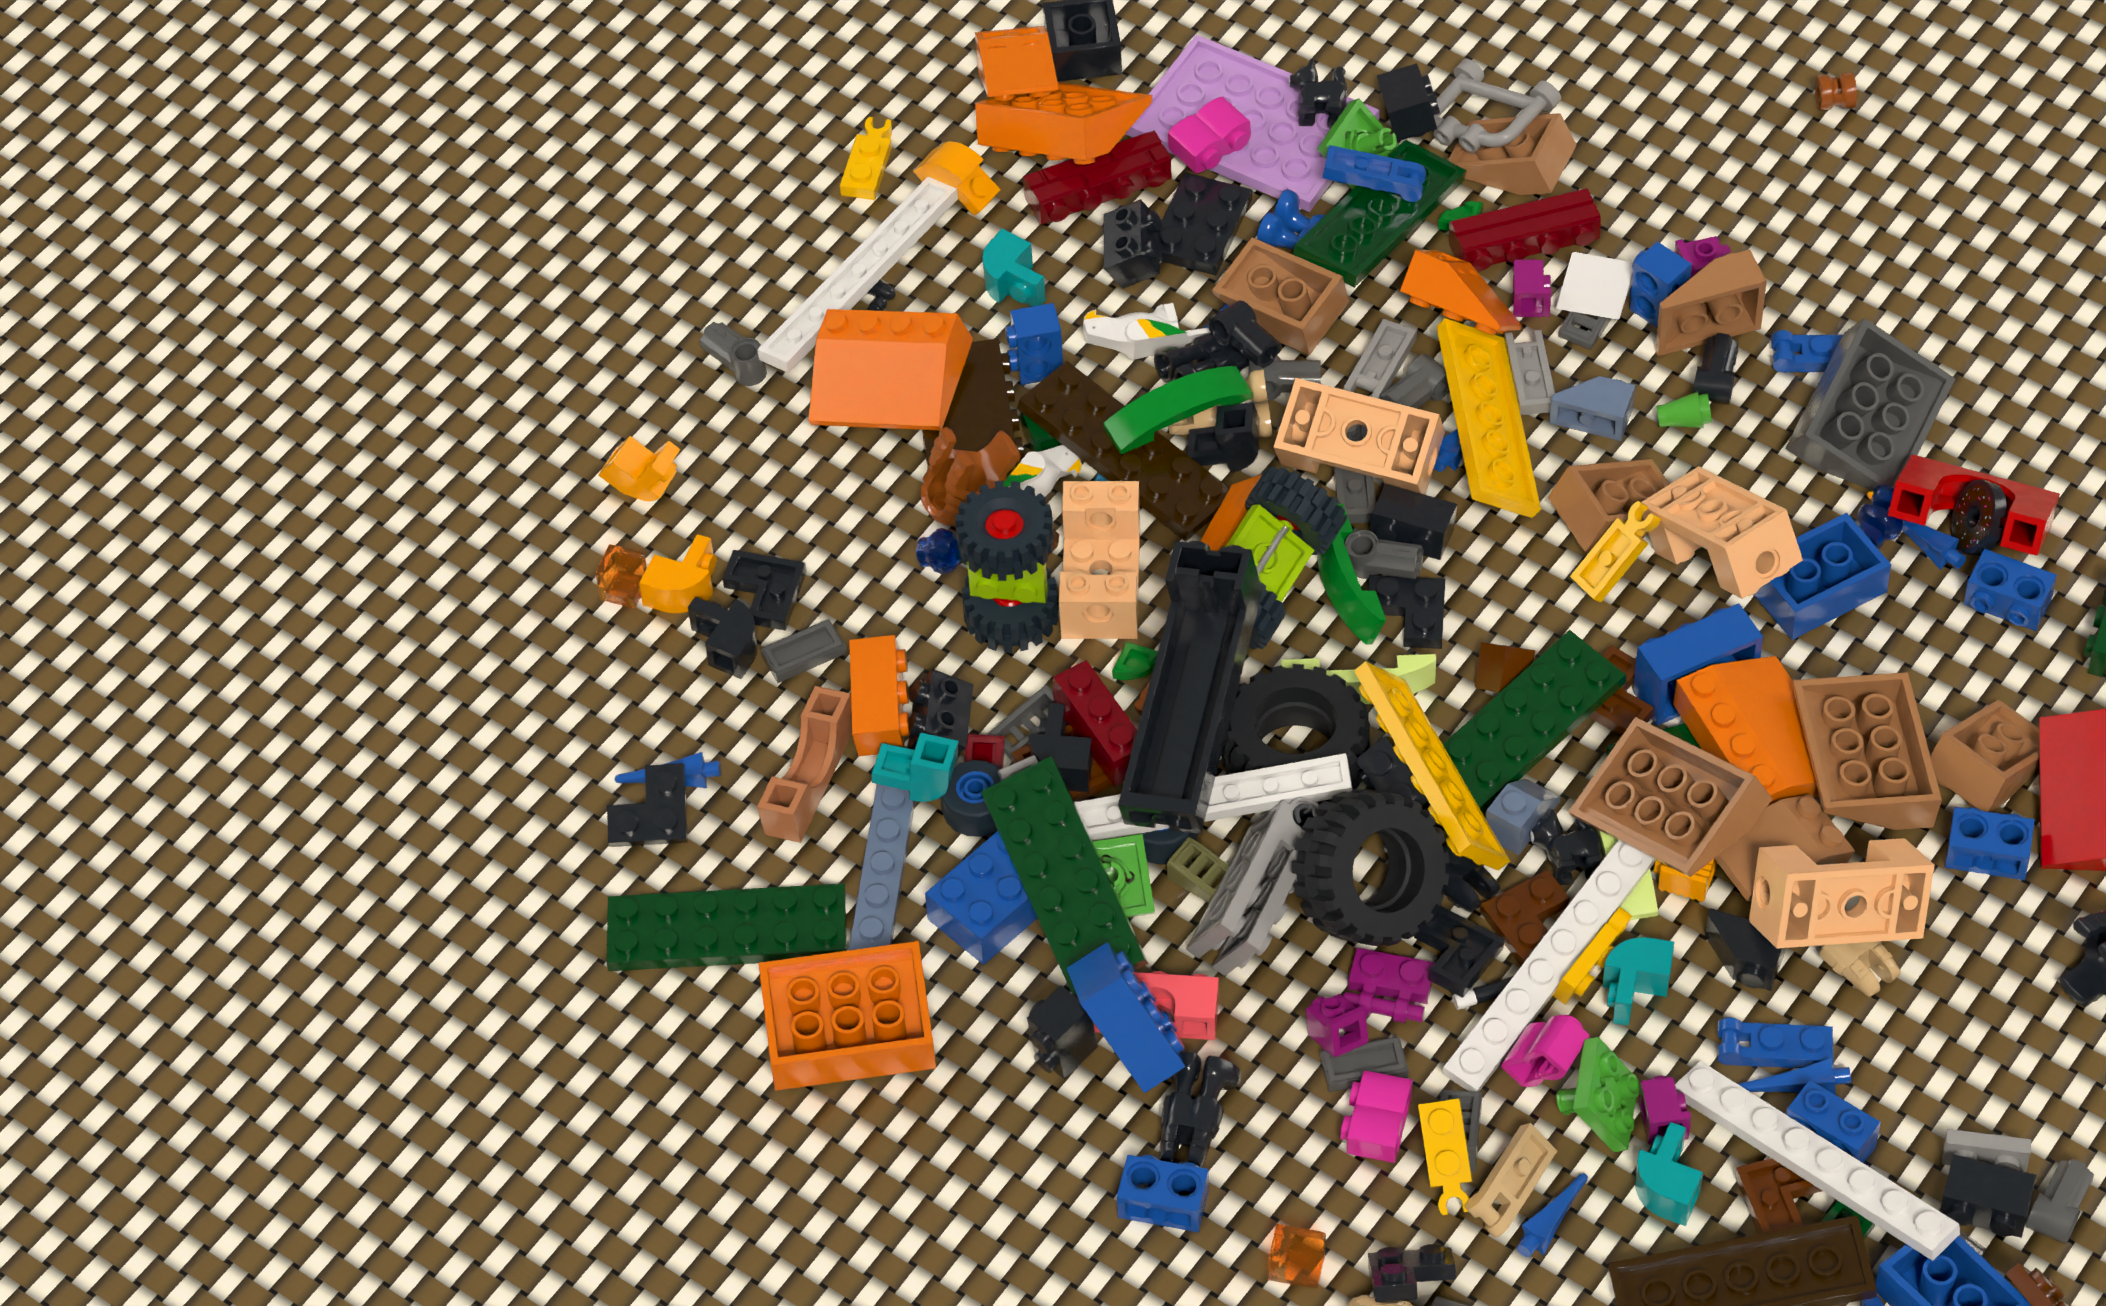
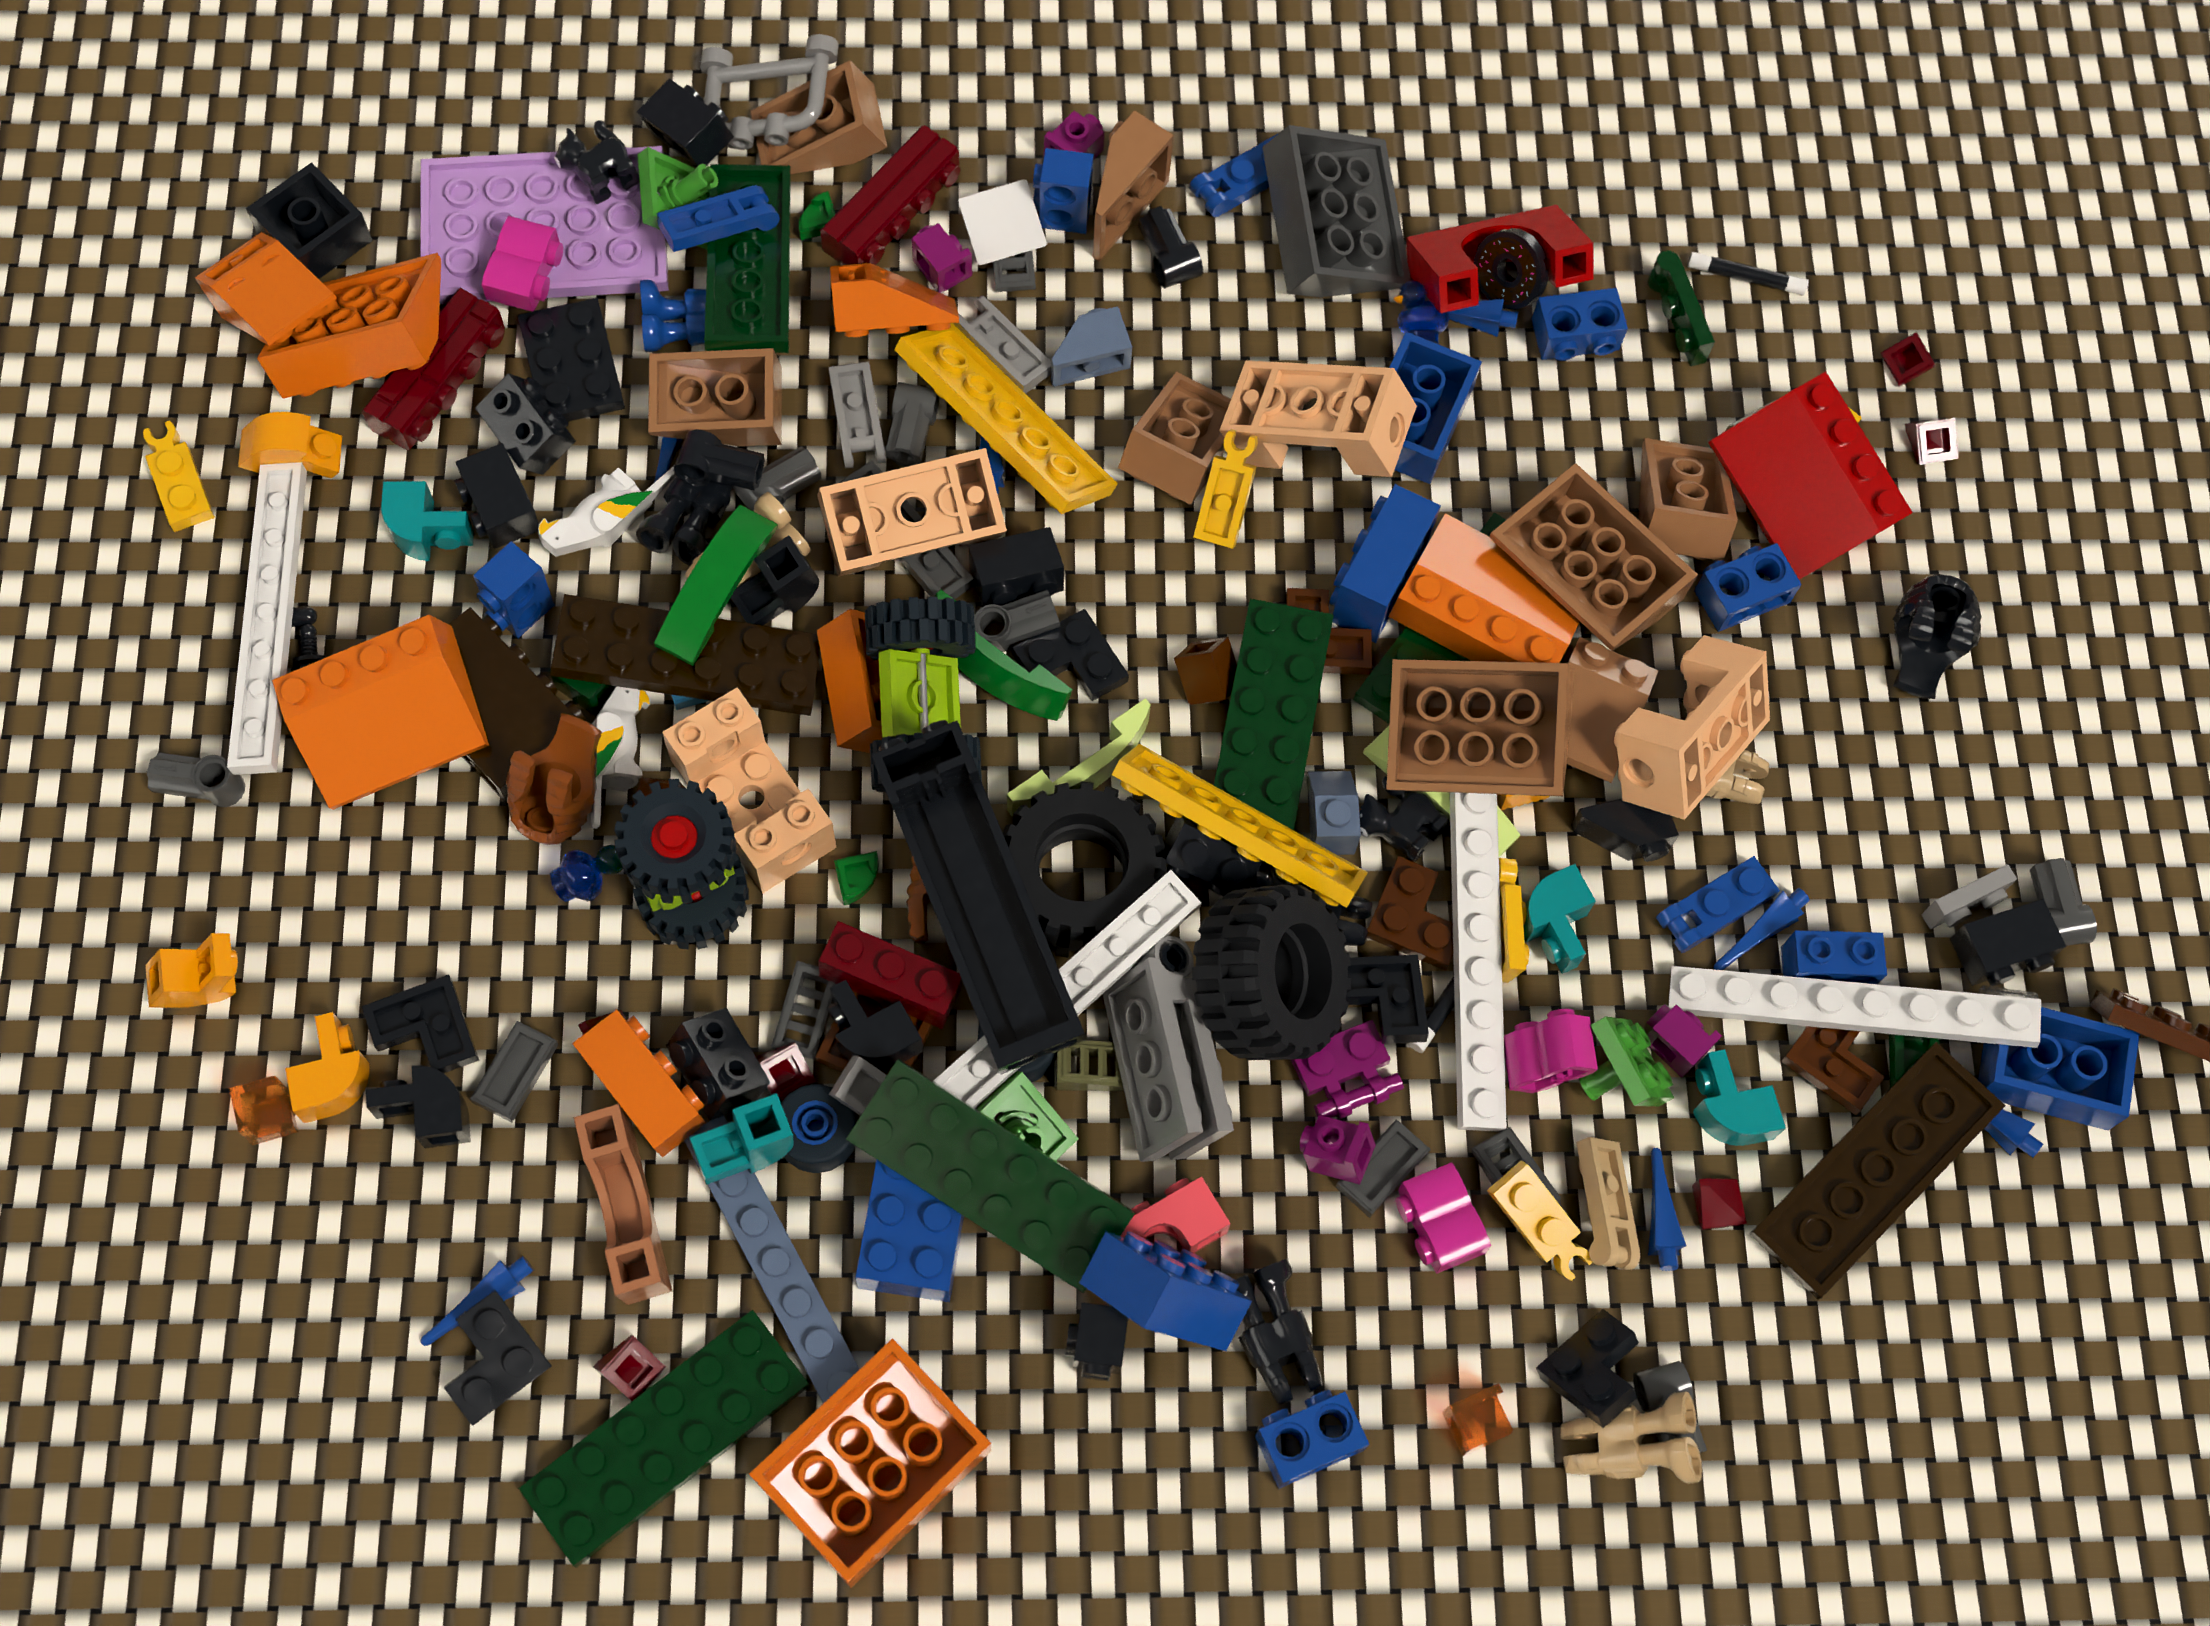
camera: 45 degrees left, 15 degrees up
bright green cone [1656,391,1712,428] -> none
none -> black brick [454,443,539,549]
none -> dark red slope [593,1335,666,1402]
none -> dark red slope [1692,1178,1747,1230]

